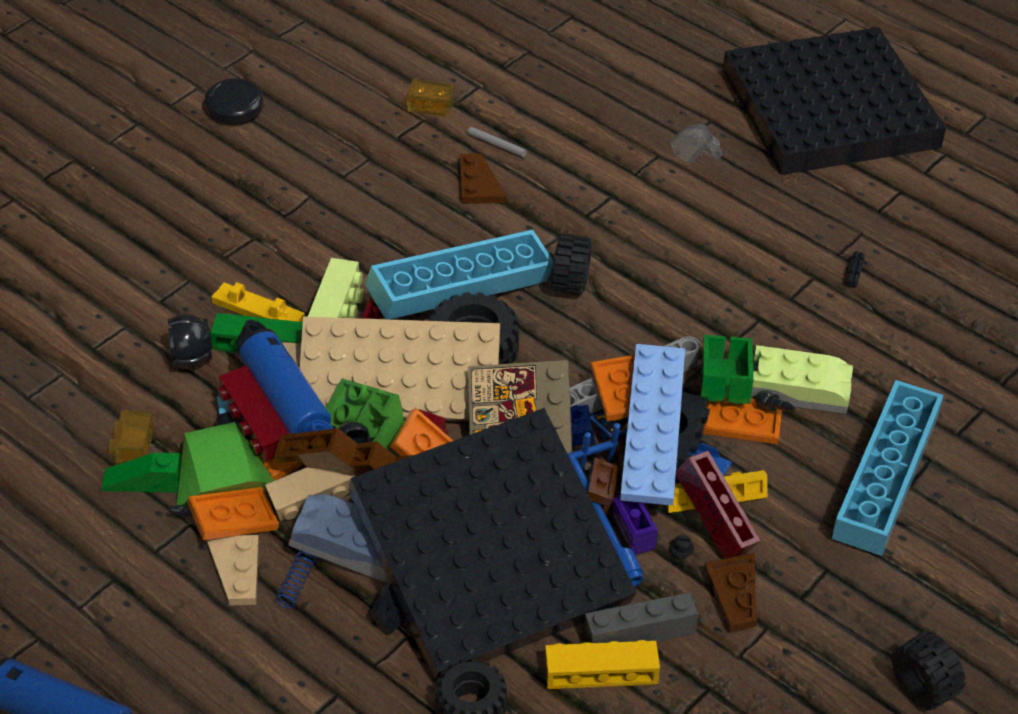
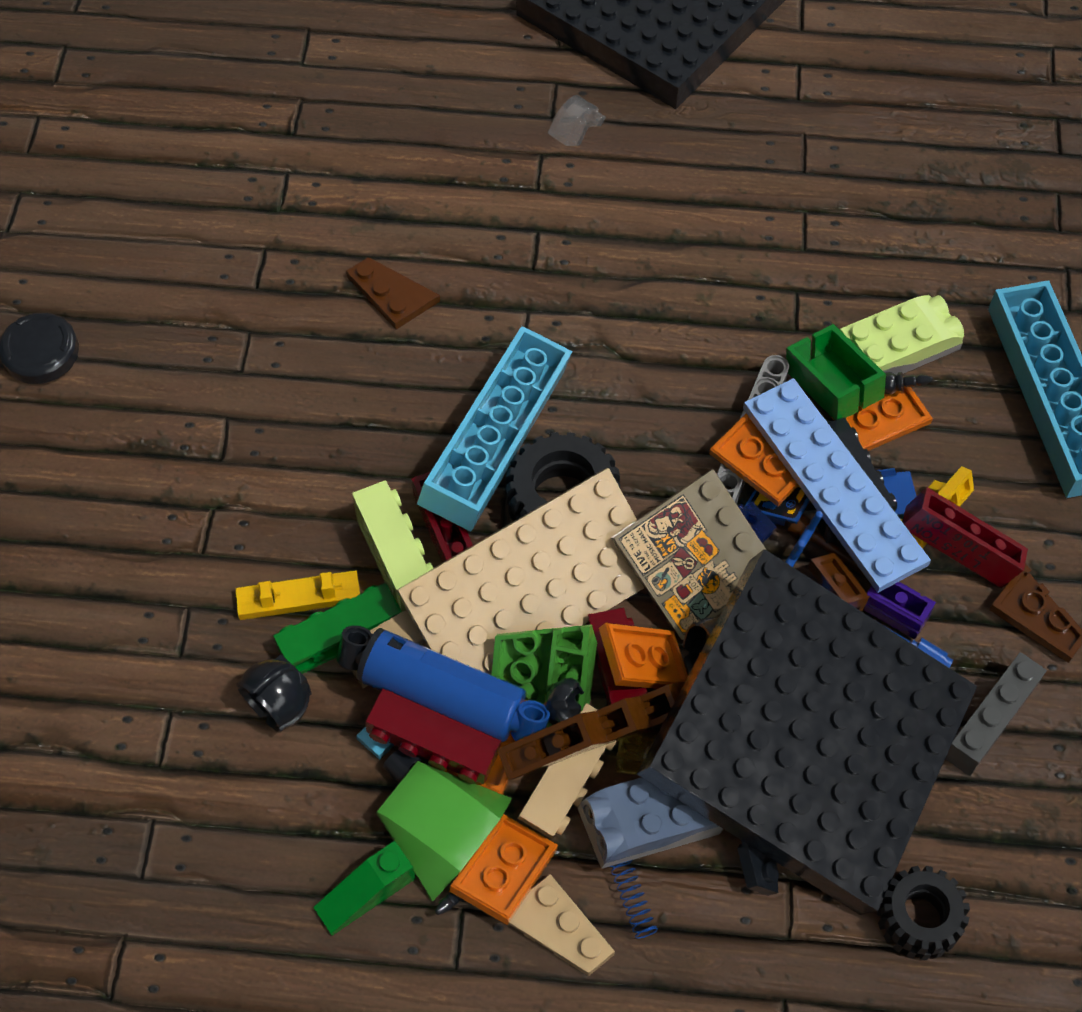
camera: 35 degrees left, 15 degrees up
clear yellow brick [109,410,154,465] -> none
clear yellow brick [407,79,454,117] -> none
light grey bar [468,127,527,158] -> none
yellow brick [545,640,660,689] -> none
black tyre [551,233,592,295] -> none
black piece [670,535,694,558] -> none
black axle [845,251,865,288] -> none

